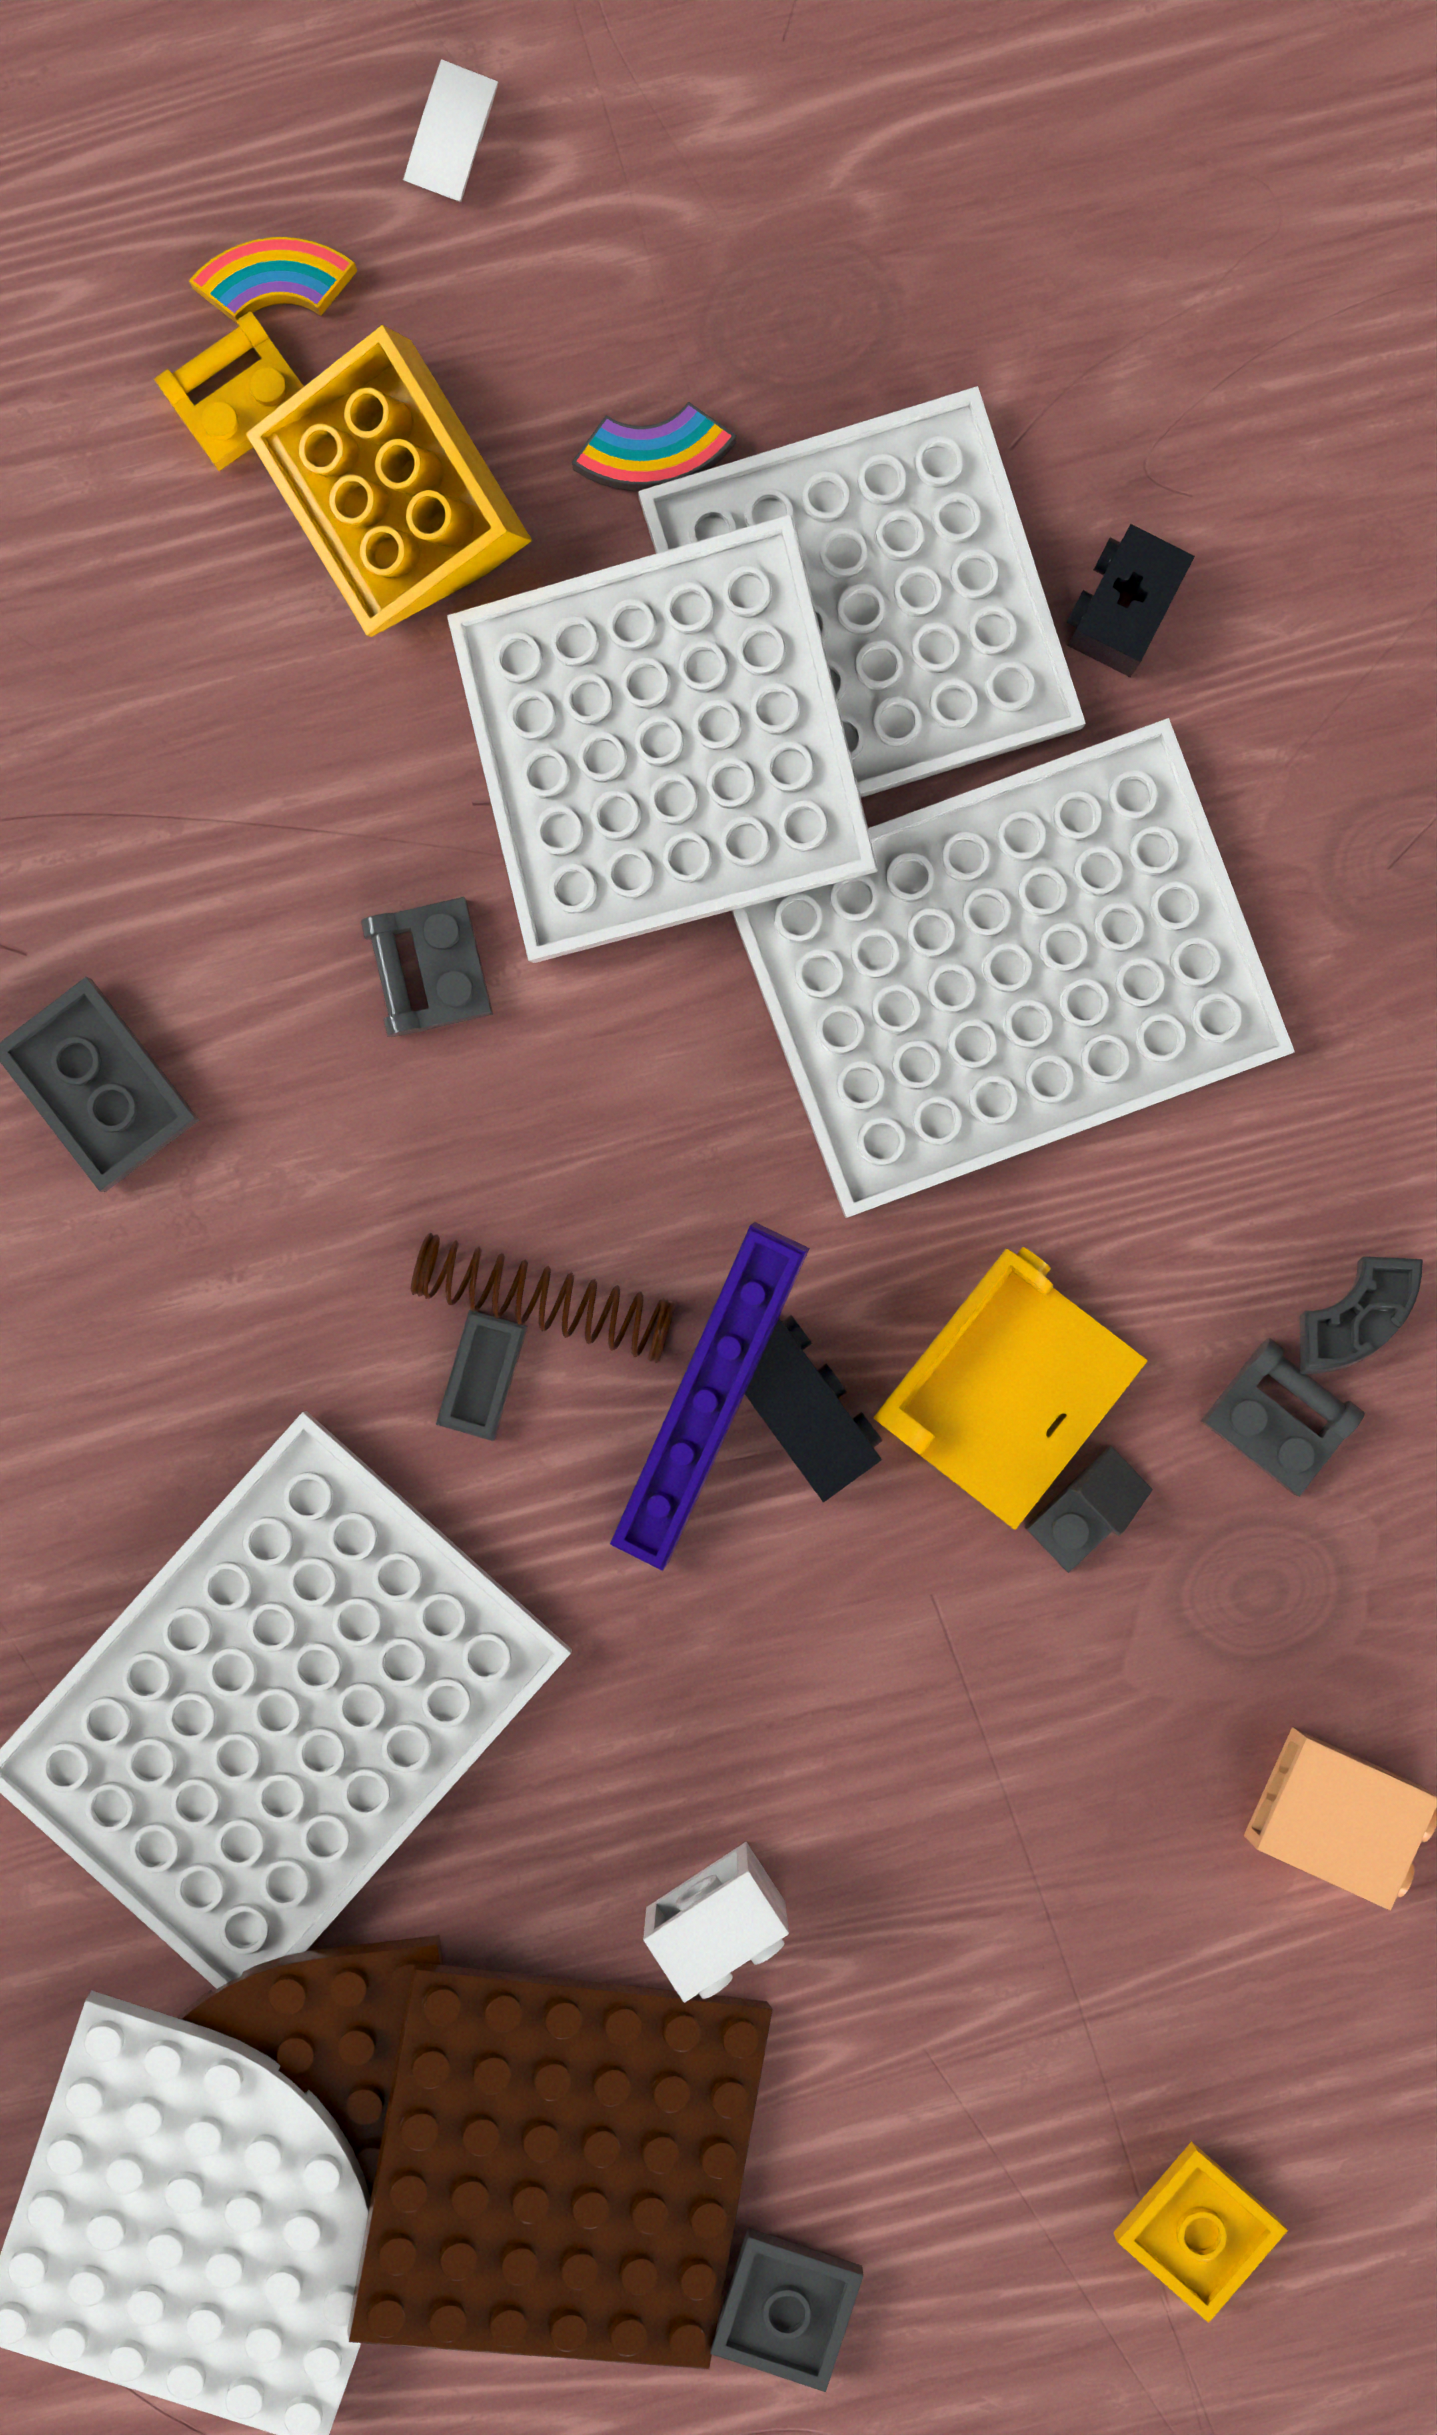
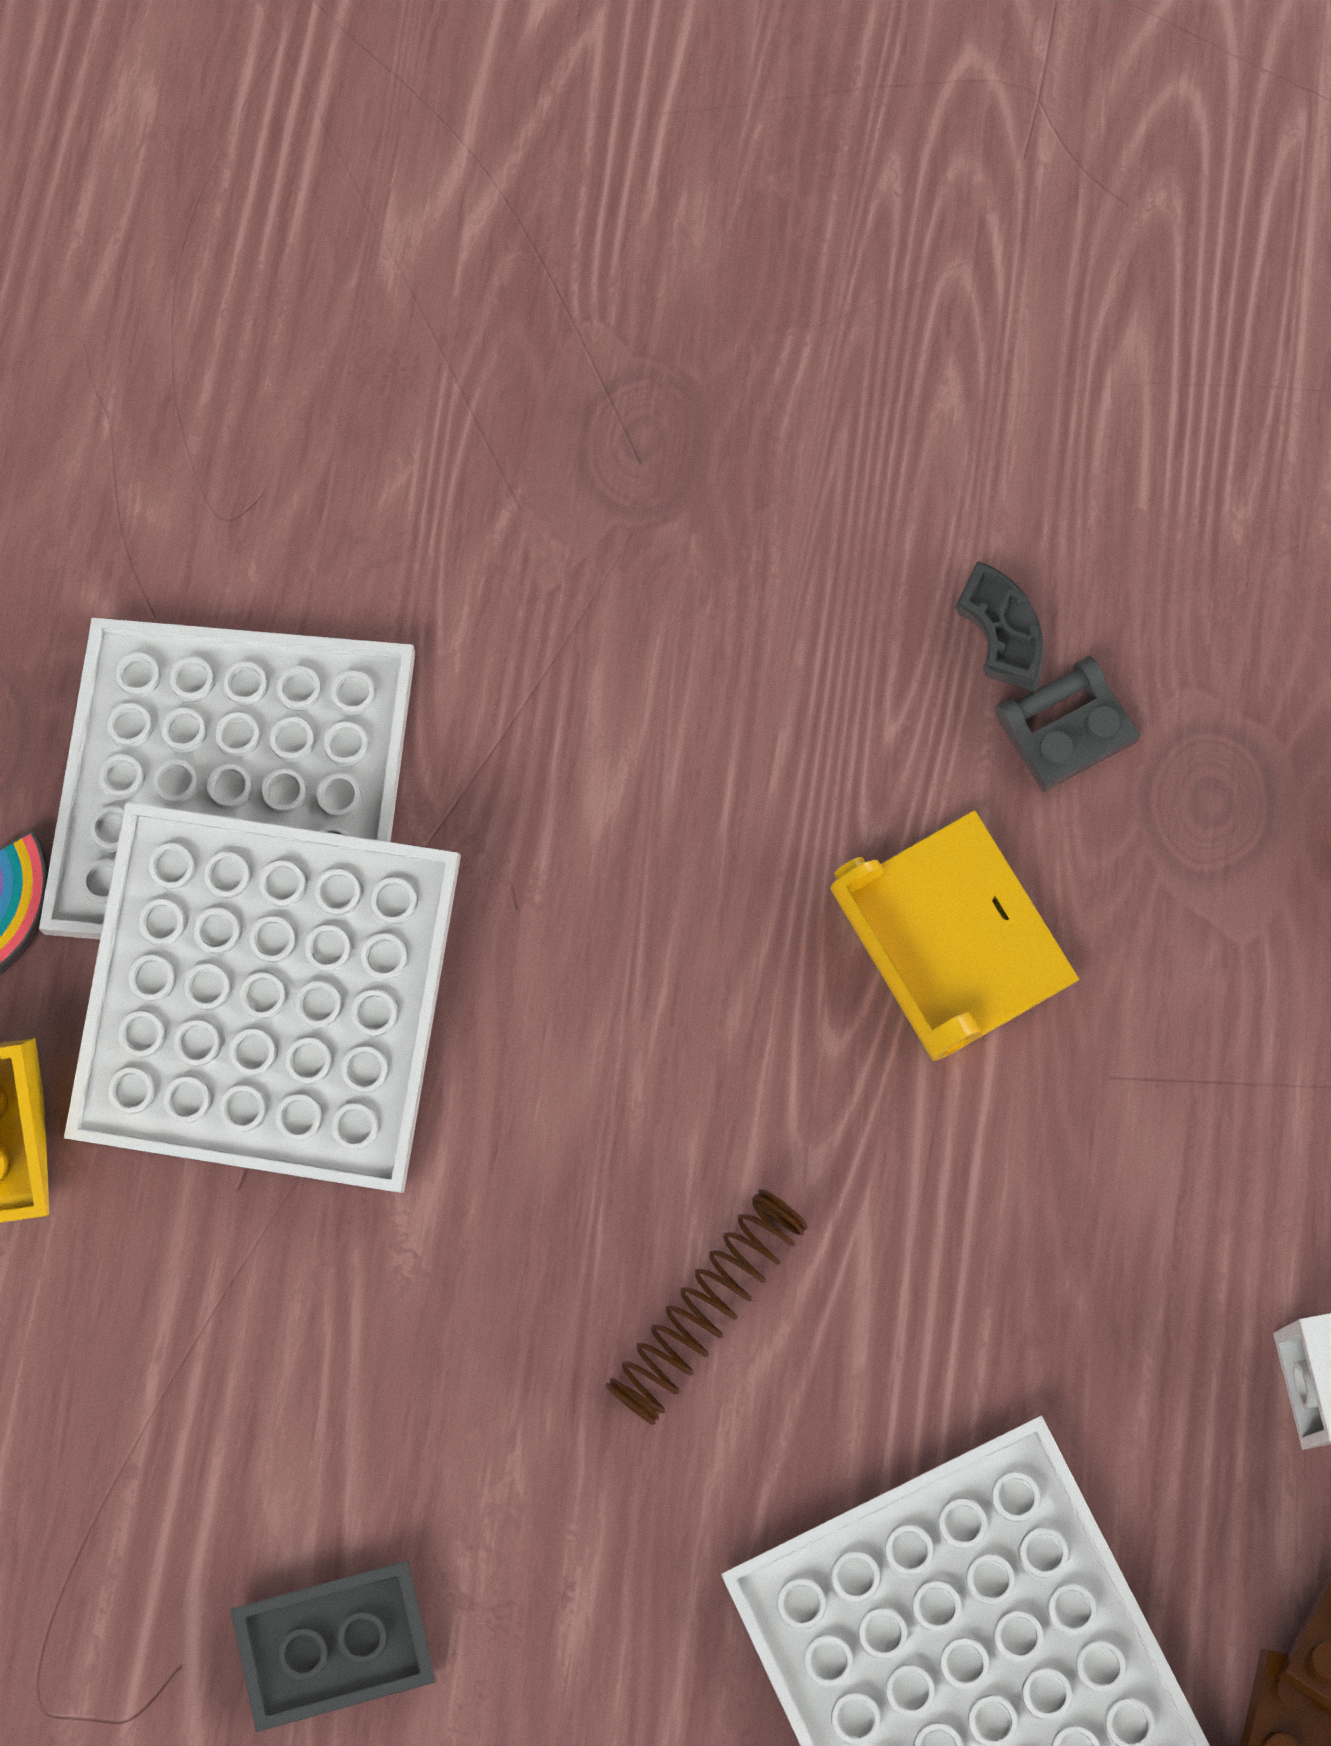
camera: 60 degrees left, 15 degrees down
dark grey plate [361,897,493,1037] -> none
dark grey tile [436,1310,528,1441] -> none
dark purple tile [610,1222,810,1571] -> none
white plate [731,718,1295,1218] -> none
black brick [745,1315,883,1503] -> none
dark grey slope [1024,1446,1153,1573] -> none
black brick [1066,524,1195,677] -> none

